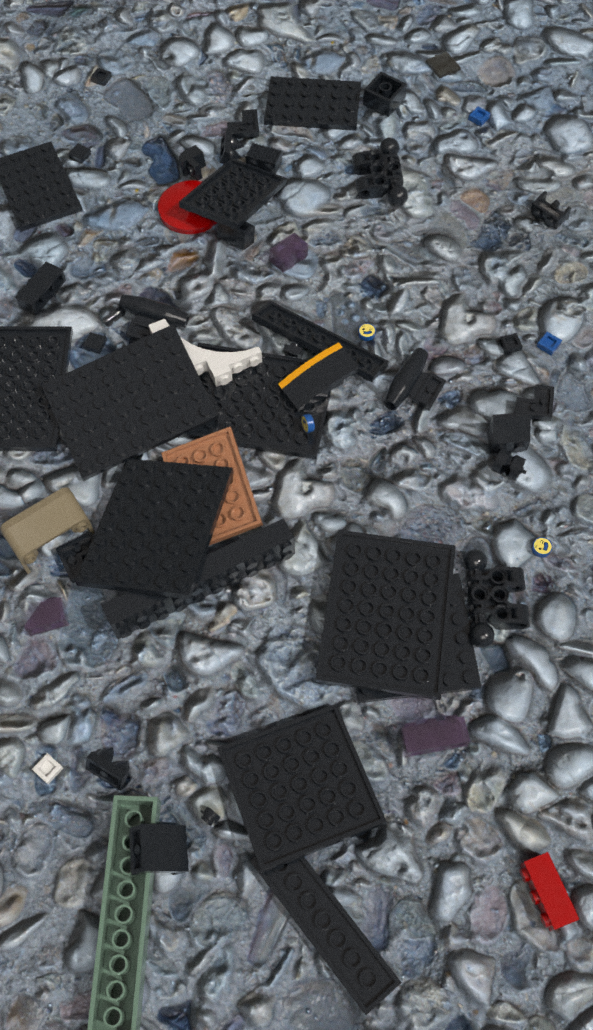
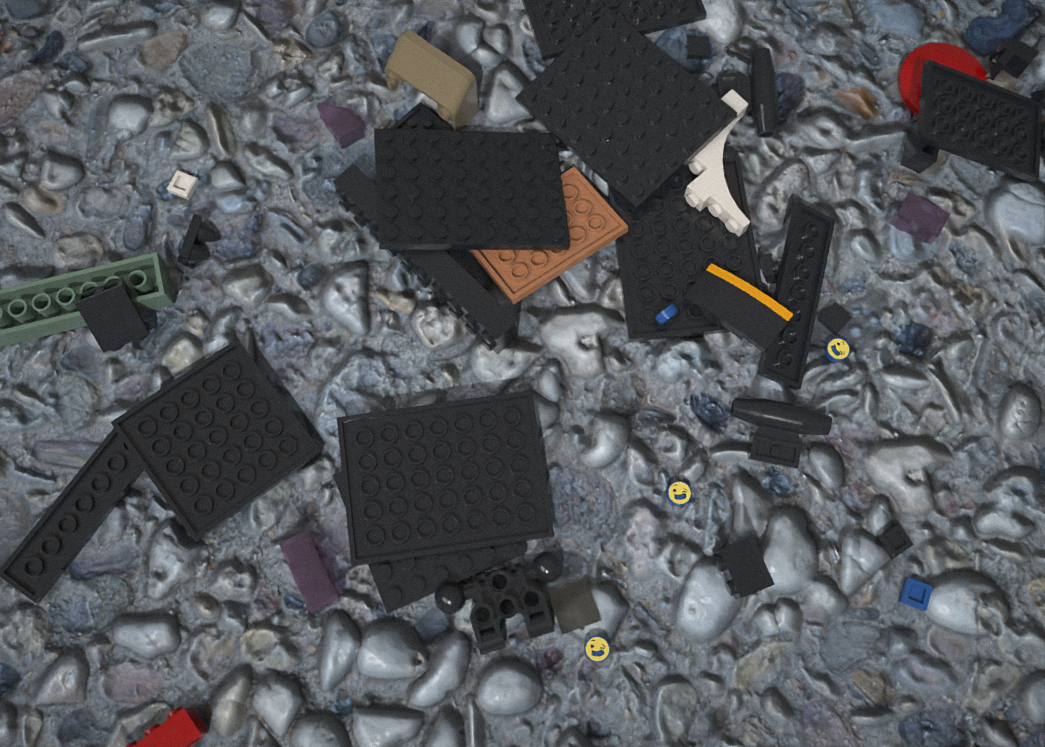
camera: 70 degrees right, 10 degrees up
black plate [201,806,221,826] -> none
black wheel [491,448,527,481] -> none
black plate [514,384,554,421] -> none
none -> clear smoke piece [547,578,601,635]
none -> tile [666,481,692,507]
none -> black tile [818,302,853,335]

